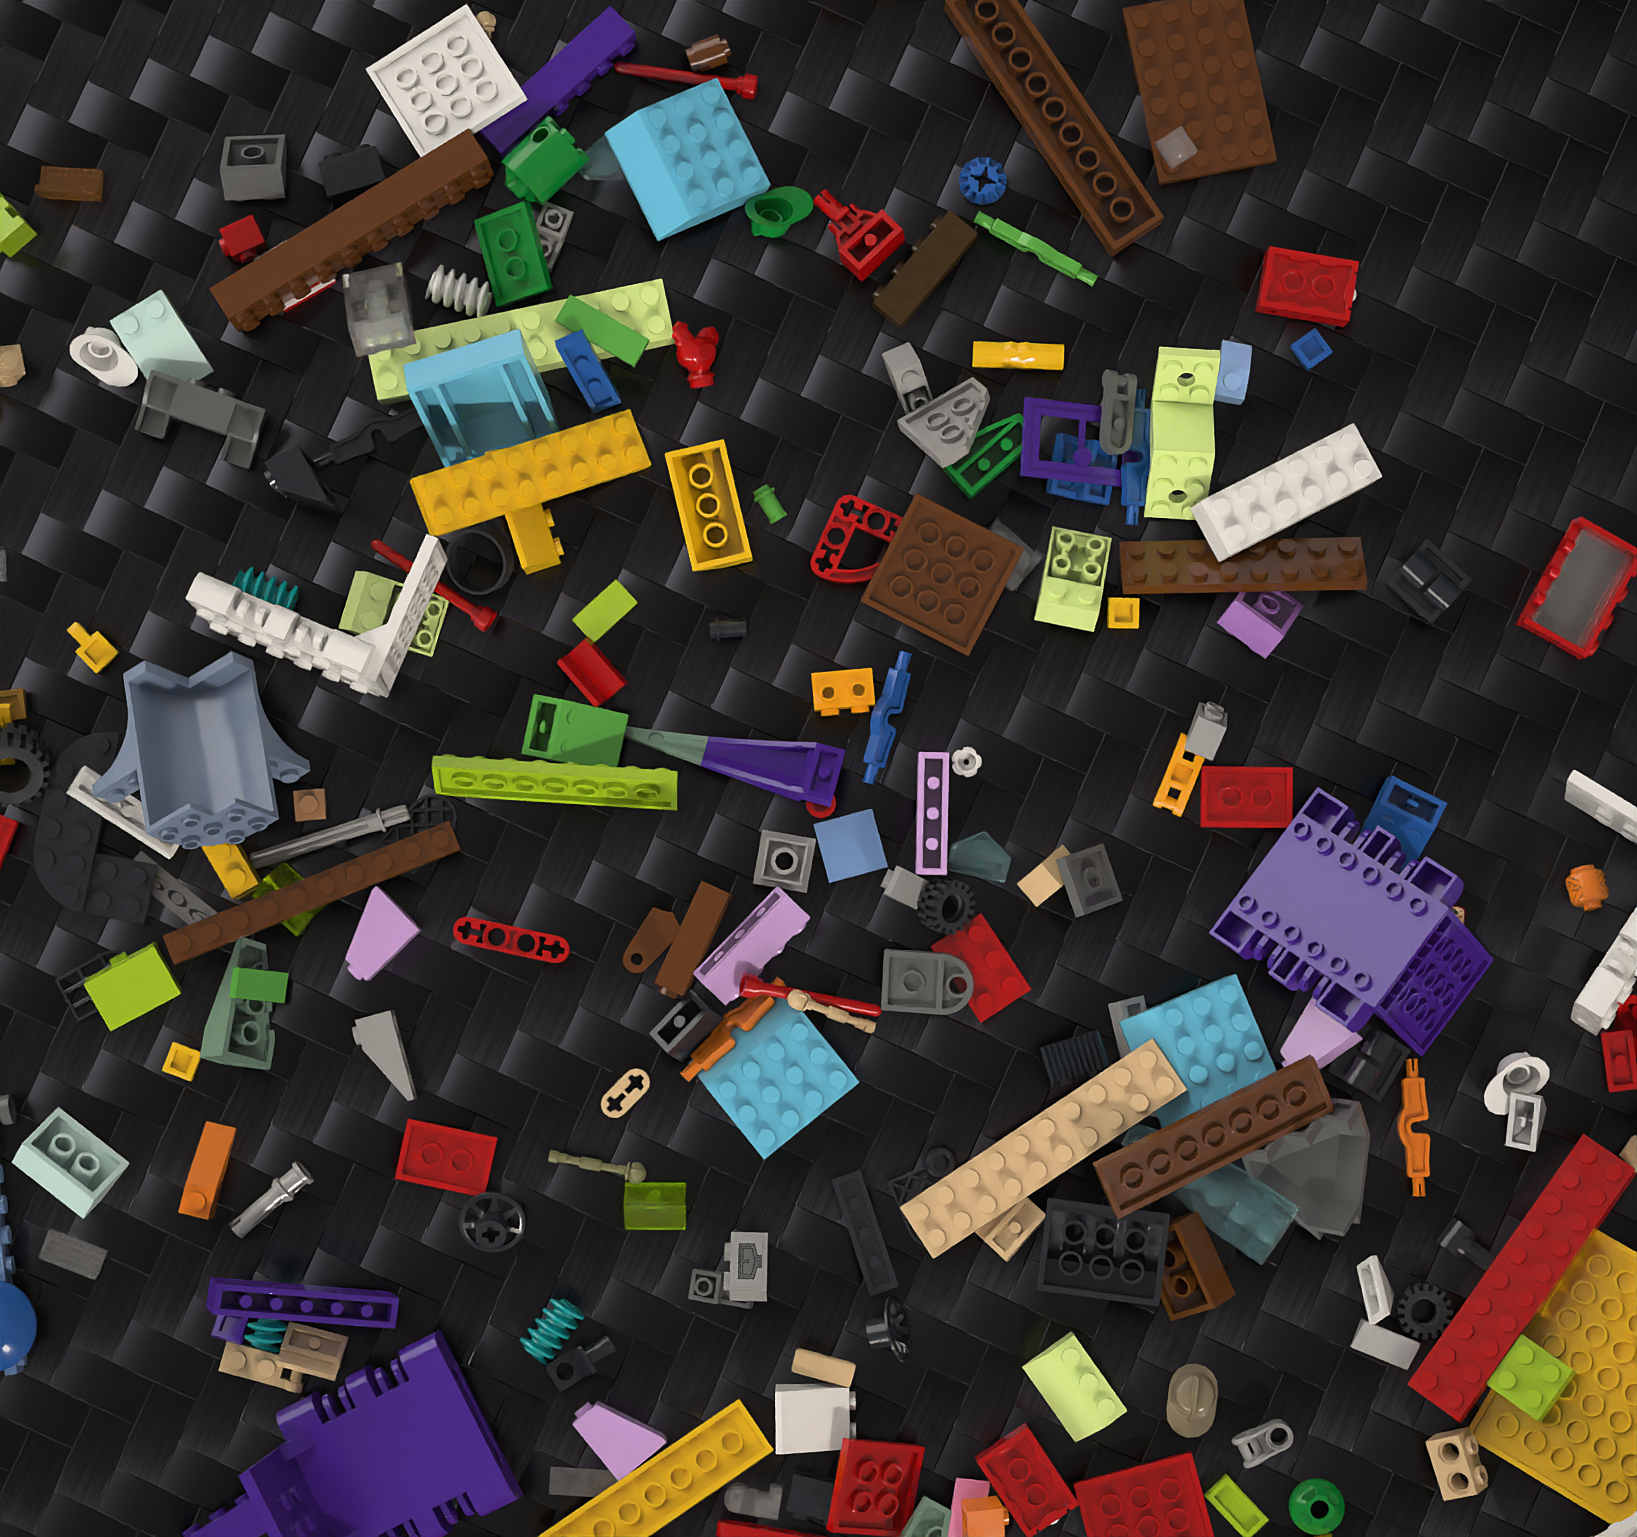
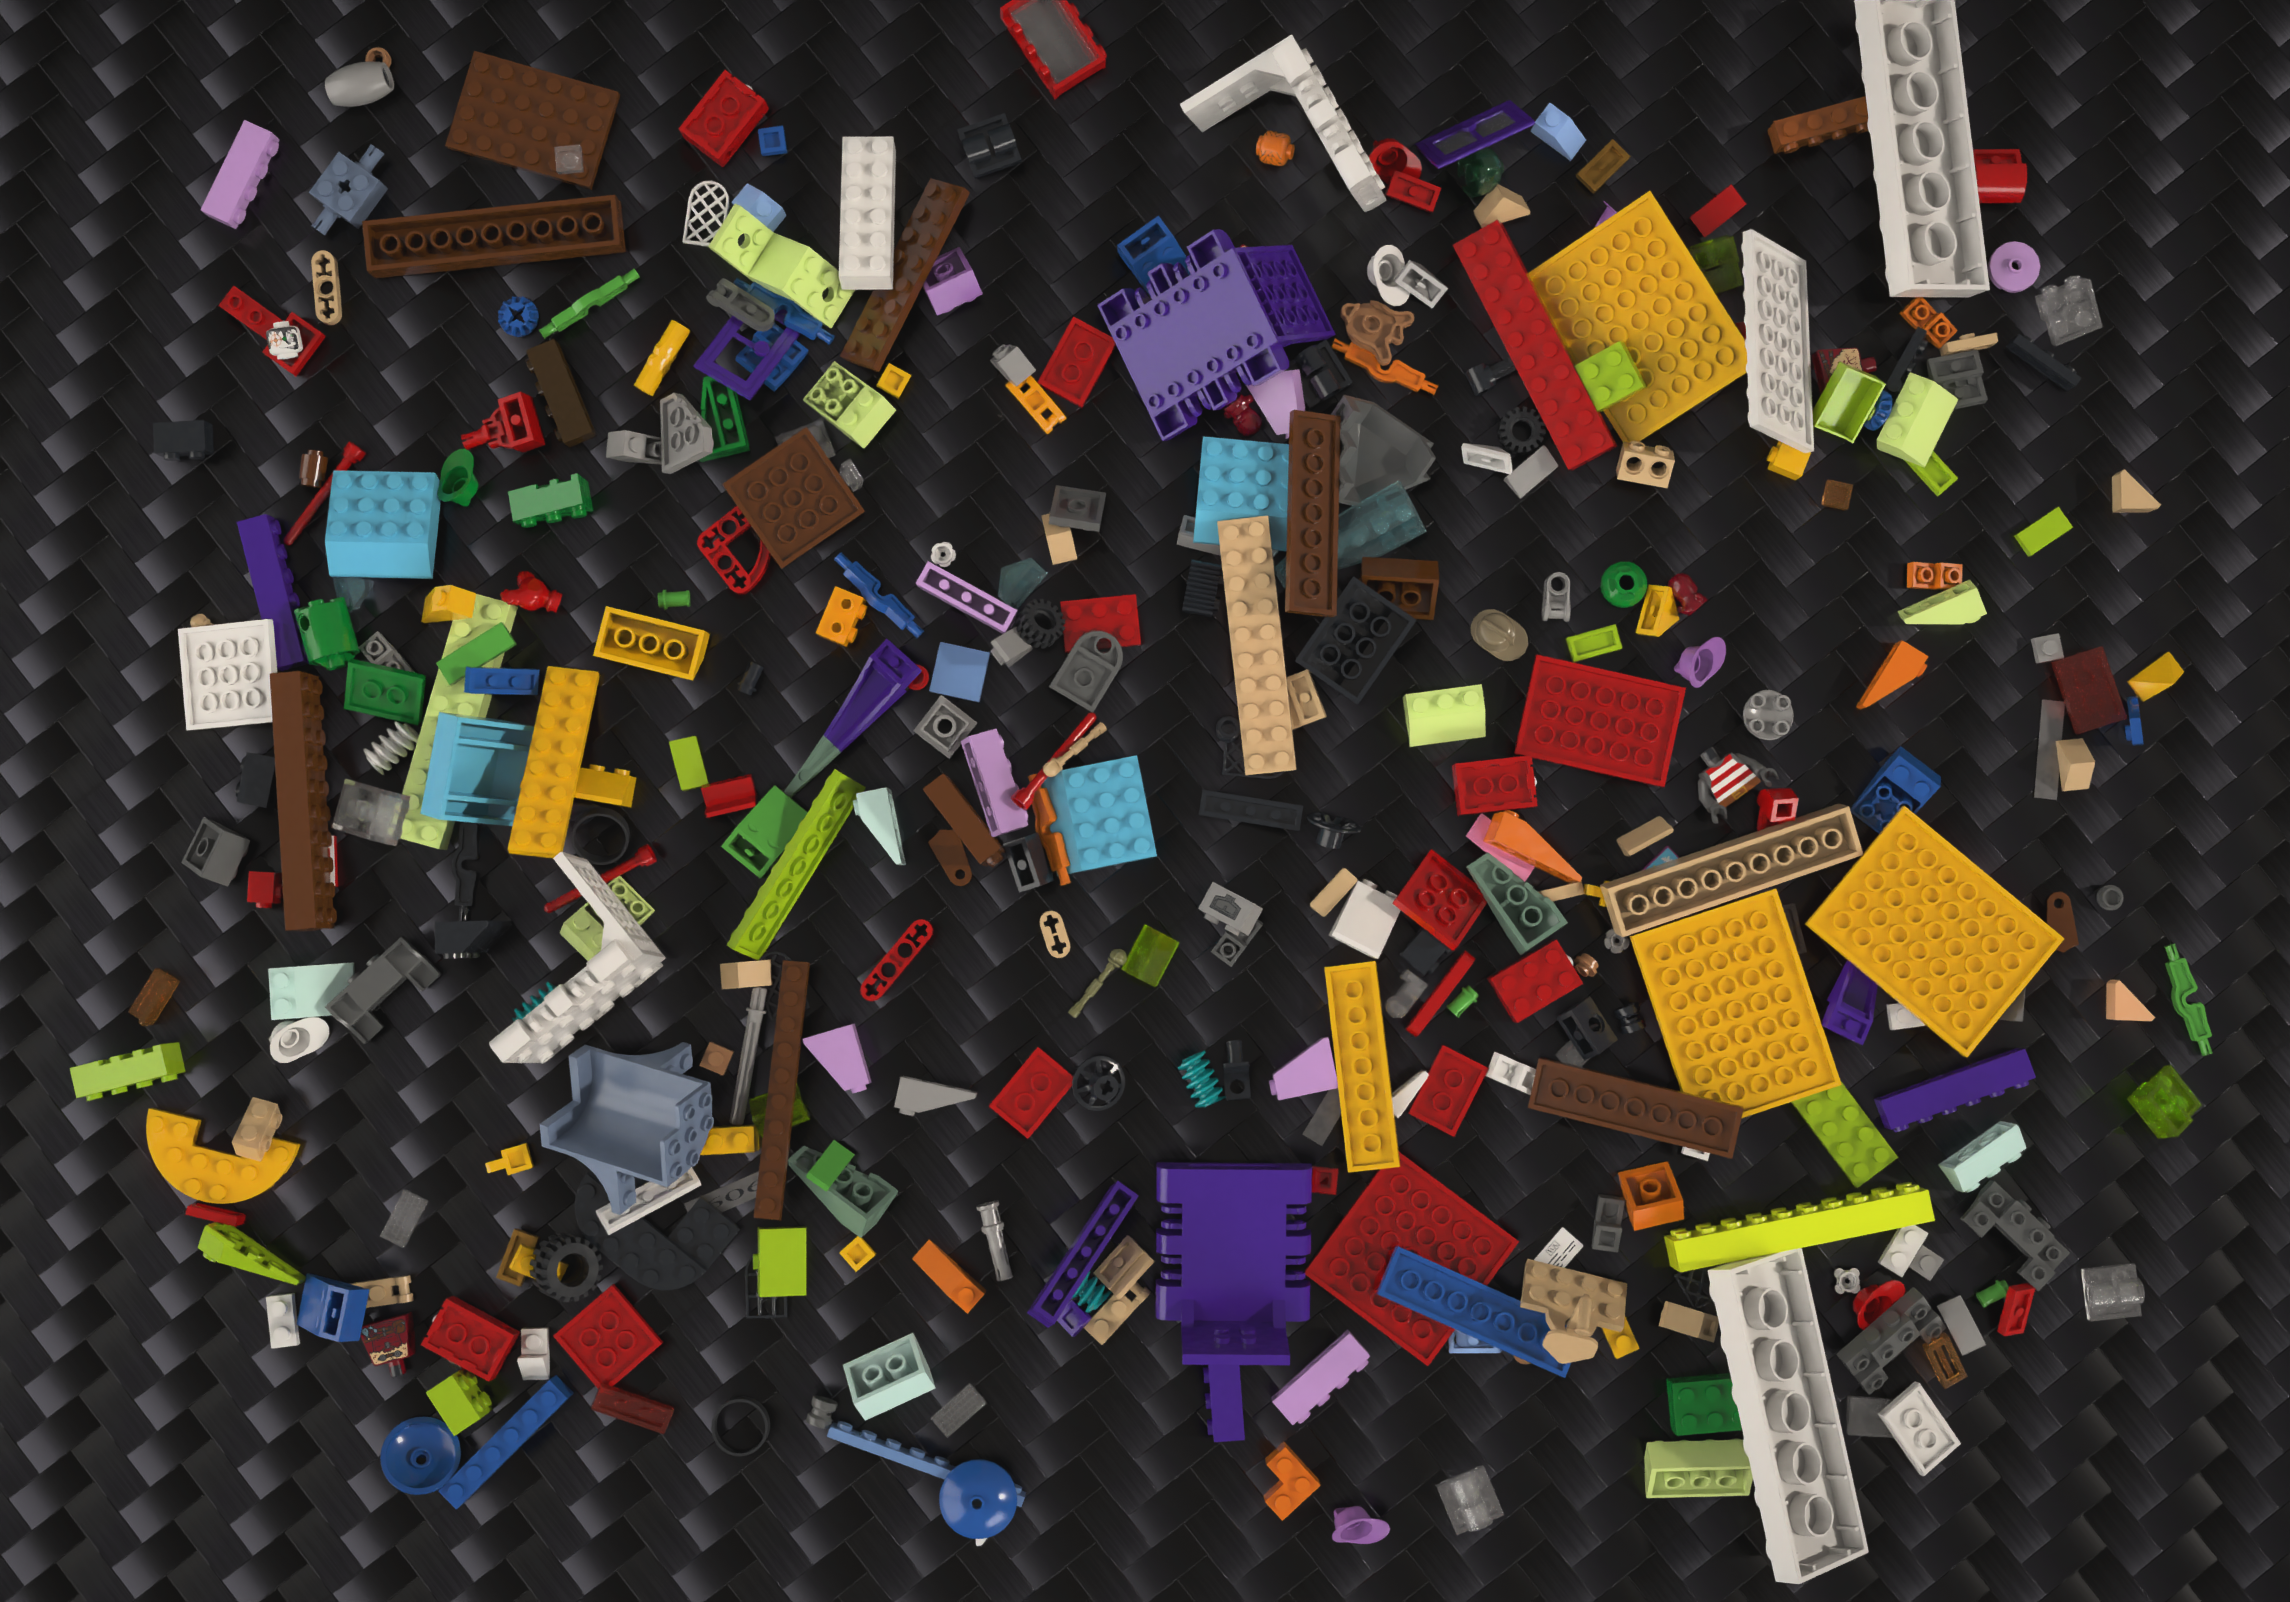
camera: 60 degrees left, 0 degrees up
none -> yellow slope [421,585,476,623]
none -> green wedge [508,473,593,528]
none -> white window [682,181,729,246]
none -> tan slope [720,960,773,989]
none -> clear plate [840,459,864,492]
none -> light aqua slope [853,787,906,865]
none -> dark red animal [1223,394,1262,436]
none -> red tile [1312,1166,1339,1195]
none -> medium nougat tile [1340,300,1414,366]

